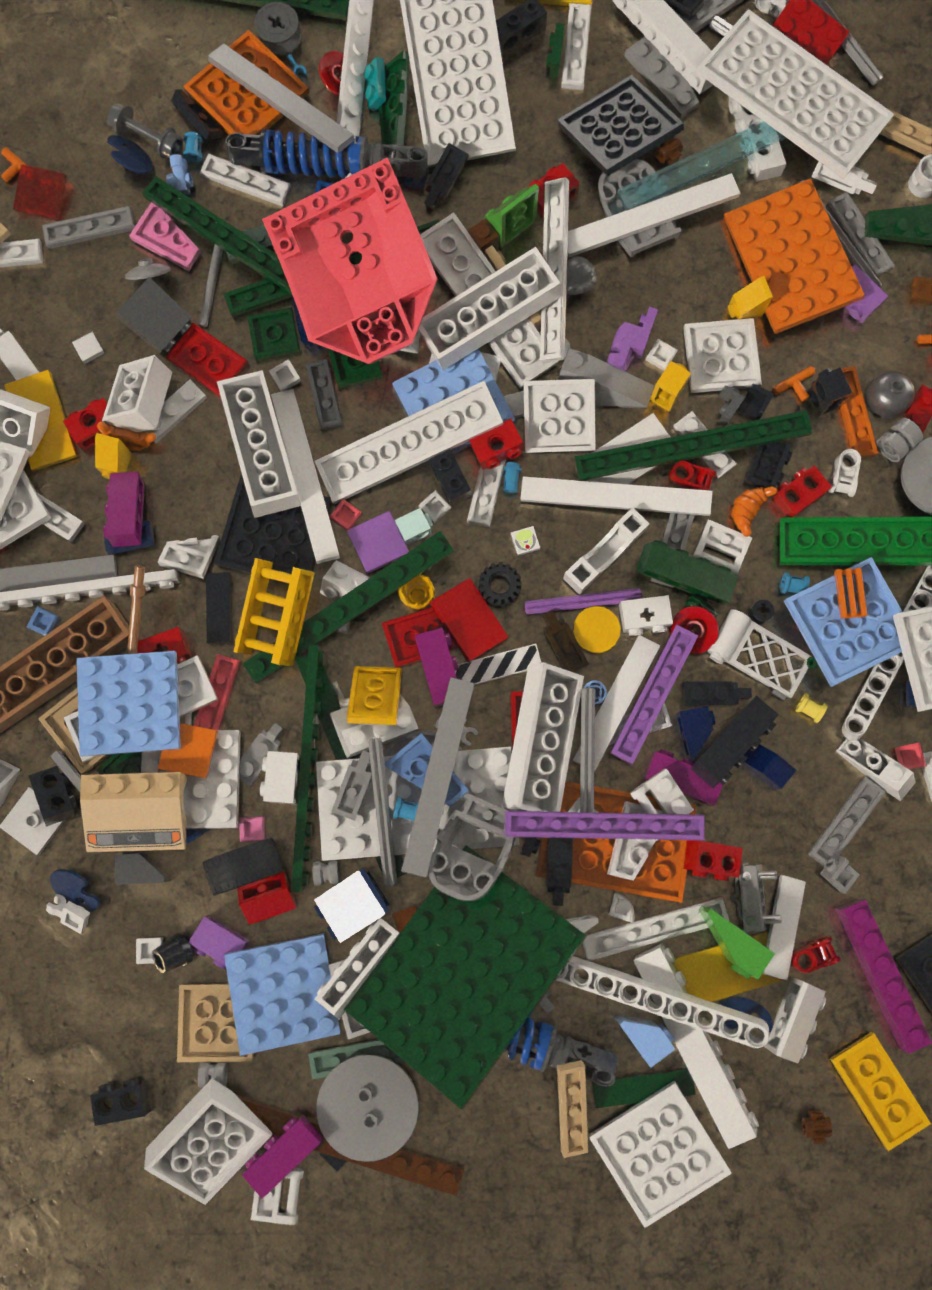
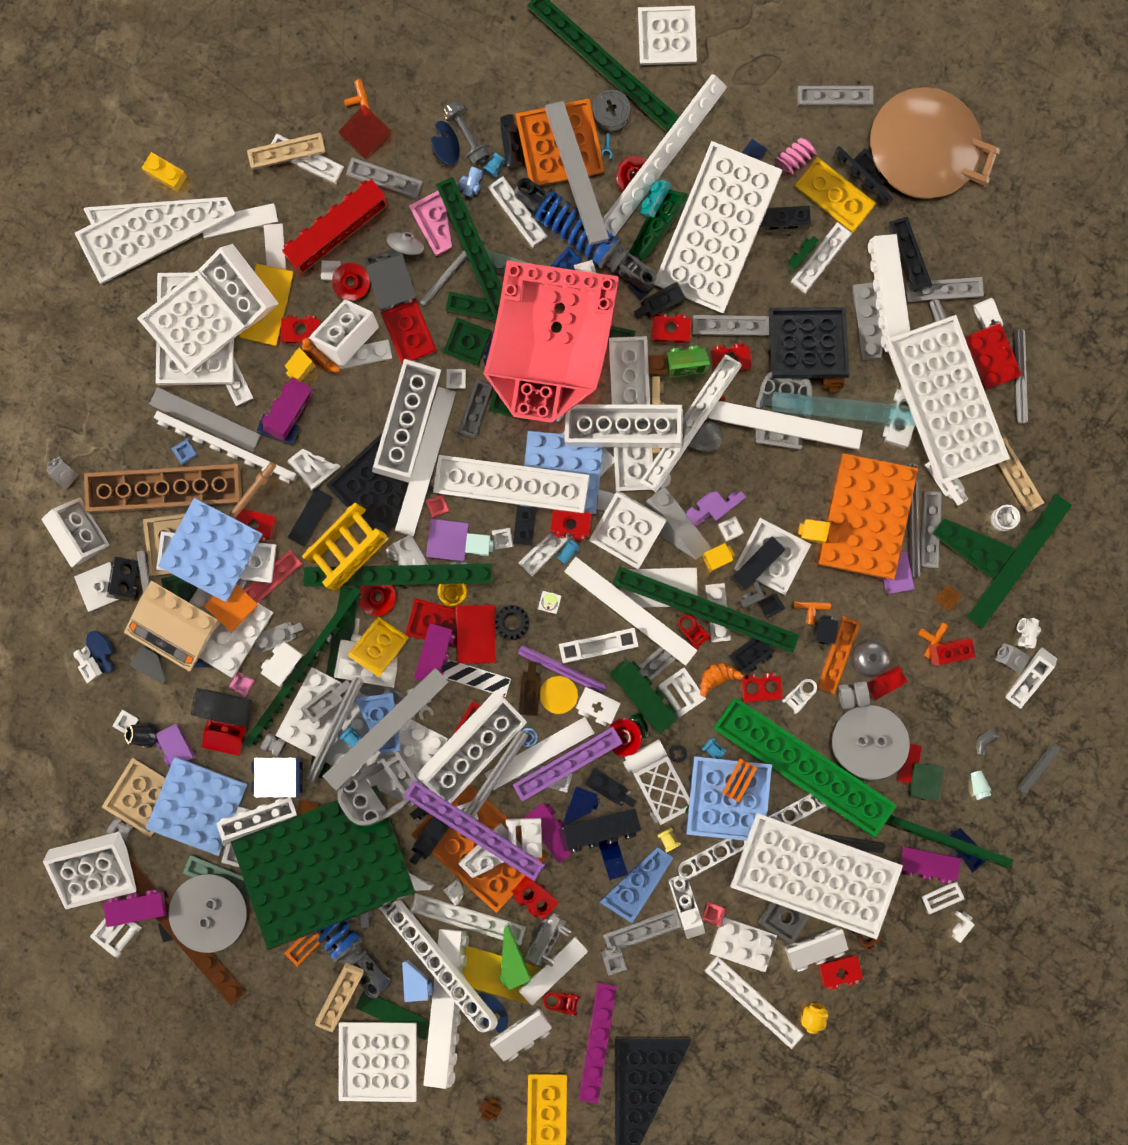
camera: 30 degrees right, 5 degrees up
black brick [90,1078,151,1126] -> none
none -> red brick [282,179,389,275]
none -> orange tile [284,933,322,967]
none -> red dish [332,263,370,301]
none -> red dish [359,585,396,616]
none -> medium blue wing [600,847,674,923]
none -> red brick [651,313,691,344]
none -> light grey plate [692,315,769,336]
none -> black tile [732,536,786,590]

